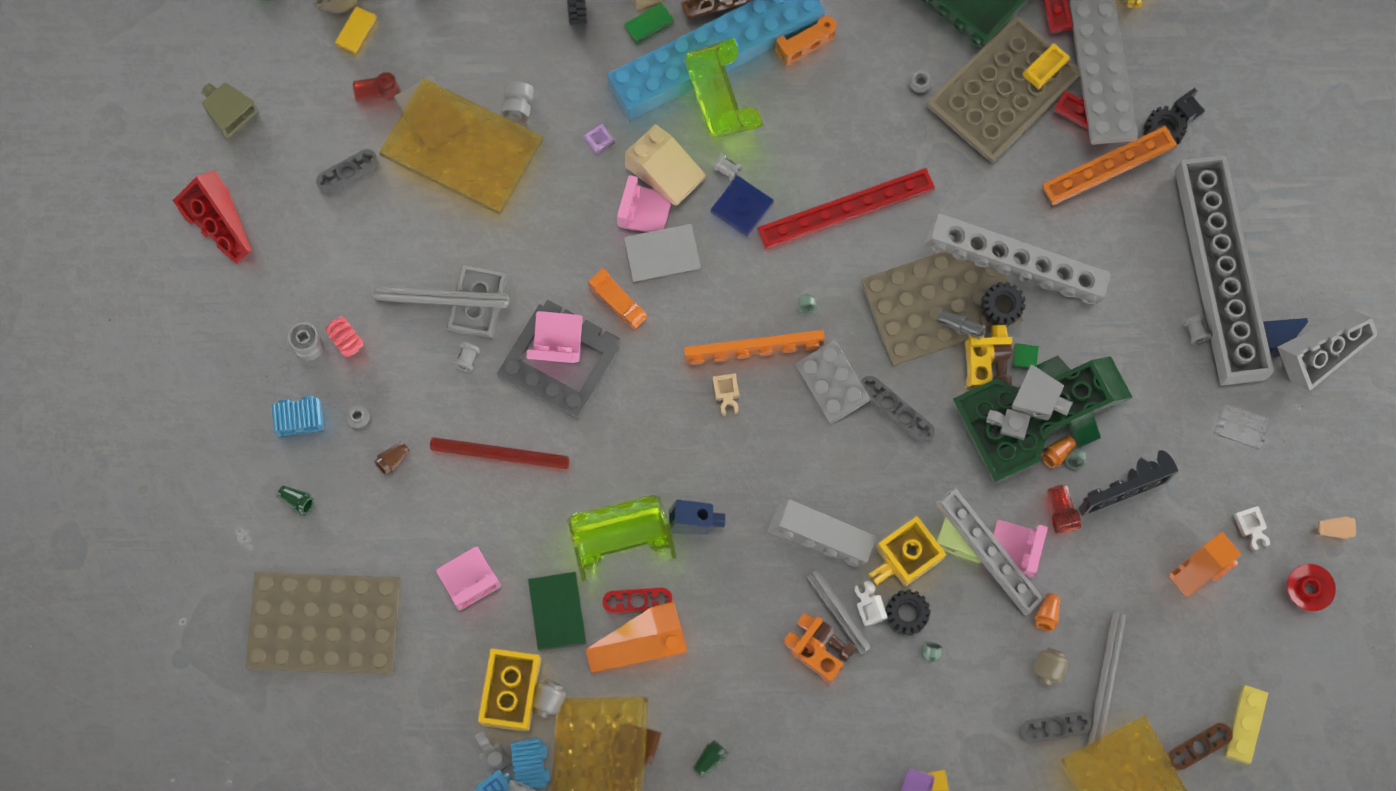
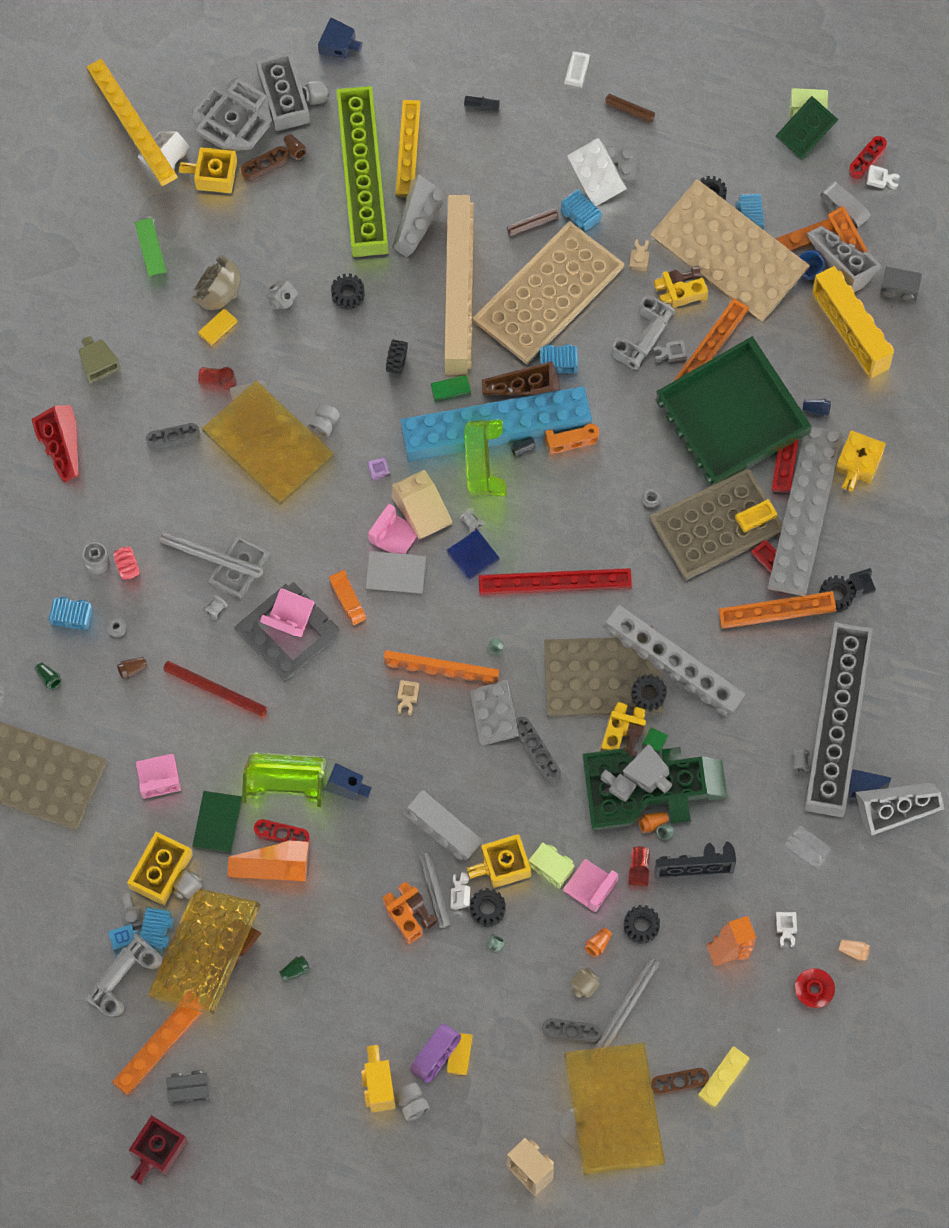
camera: 20 degrees right, 5 degrees down
light grey tile [935,487,1044,615] -> none
dark grey pin [937,310,986,340] -> none
none -> black pin [511,437,536,457]
none -> black tyre [624,905,660,944]

